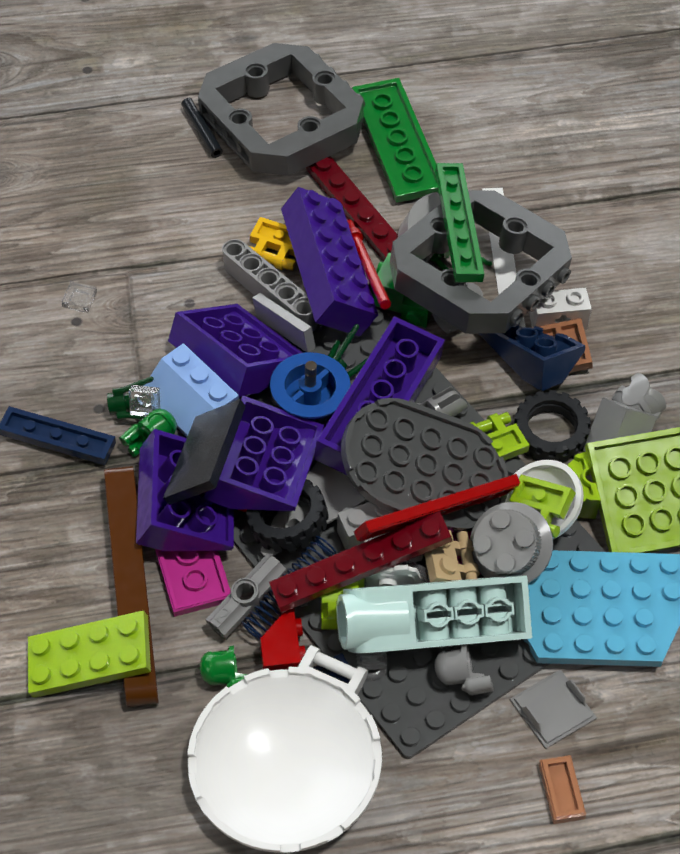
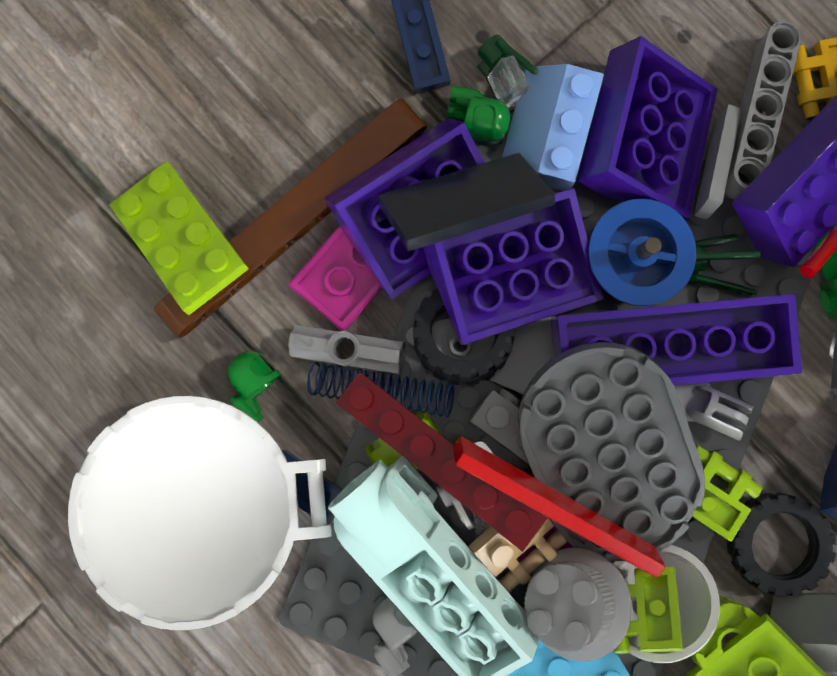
camera: 60 degrees right, 30 degrees up
red slope [260,608,306,671] -> none

